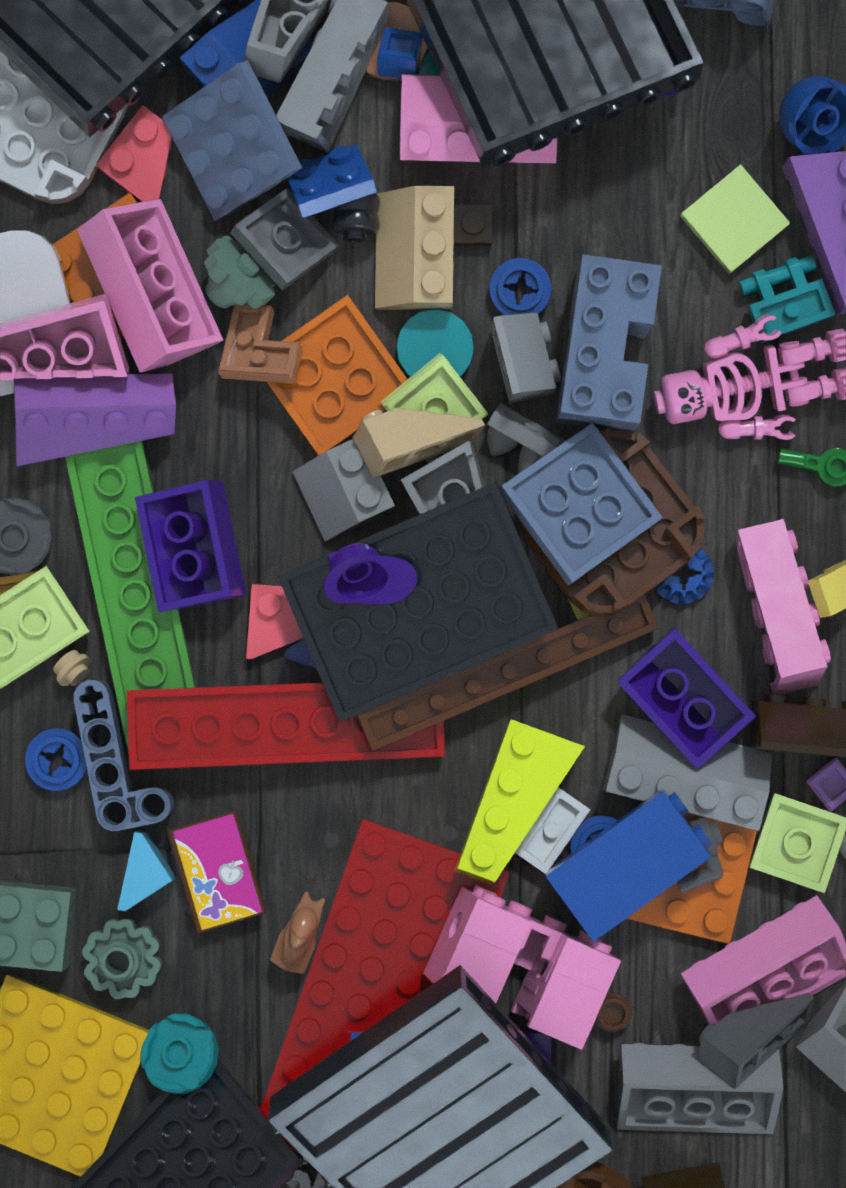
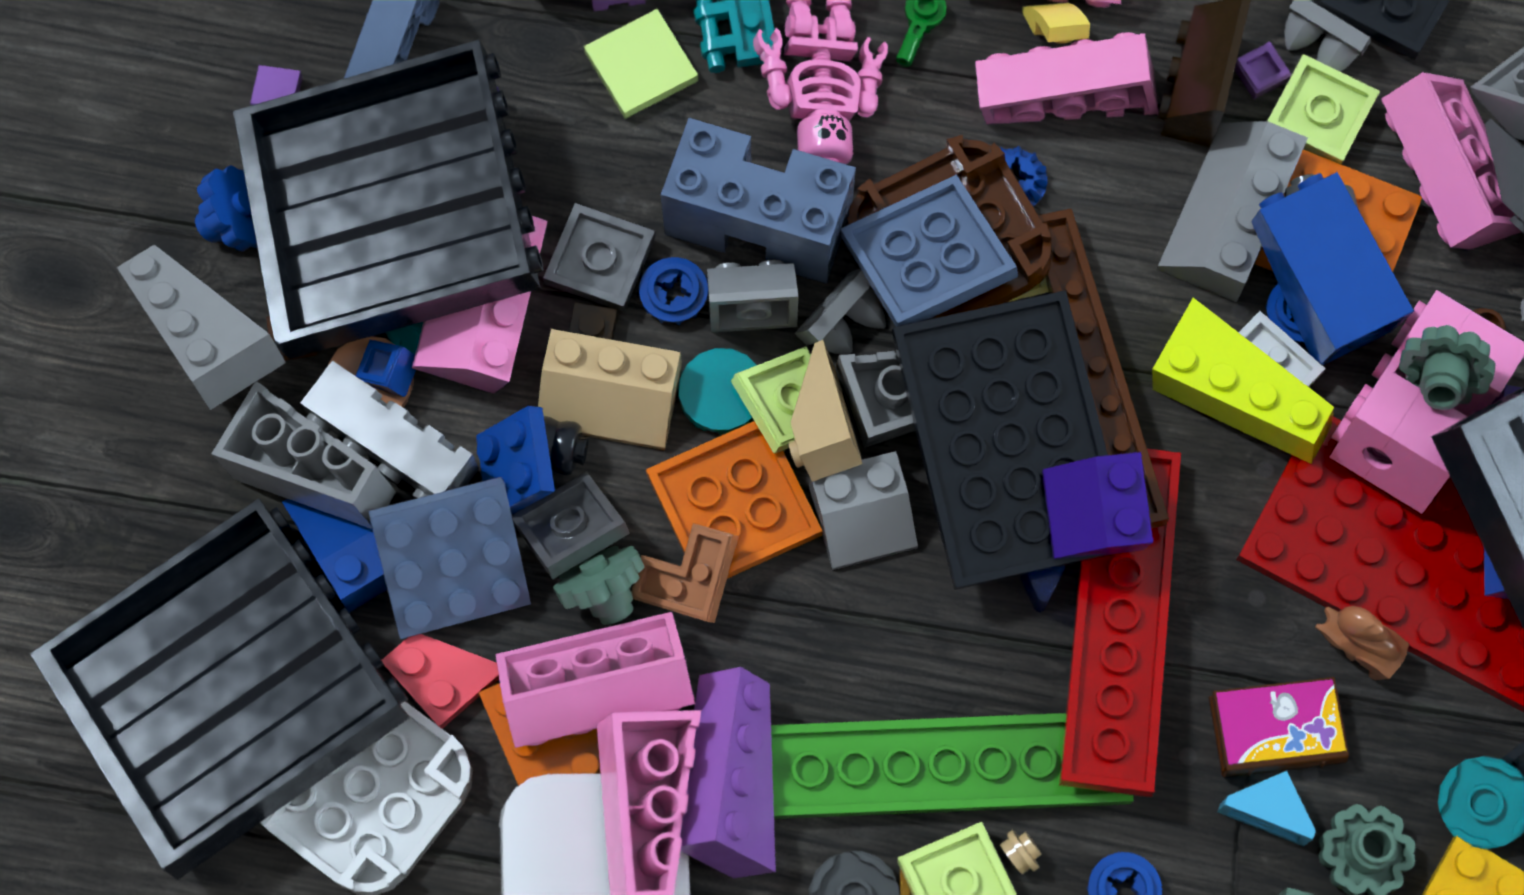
camera: 75 degrees left, 15 degrees down
sand blue beam [74,680,174,831] -> none
dark purple slope [135,480,247,612] -> none
coral wing [246,584,303,659] -> none
dark purple piece [323,543,417,605] -> none
dark purple slope [617,627,756,769] -> none
none -> flat silver plate [543,203,656,312]
none -> dark purple slope [1042,452,1153,560]
none -> sand green plant [1399,325,1496,410]

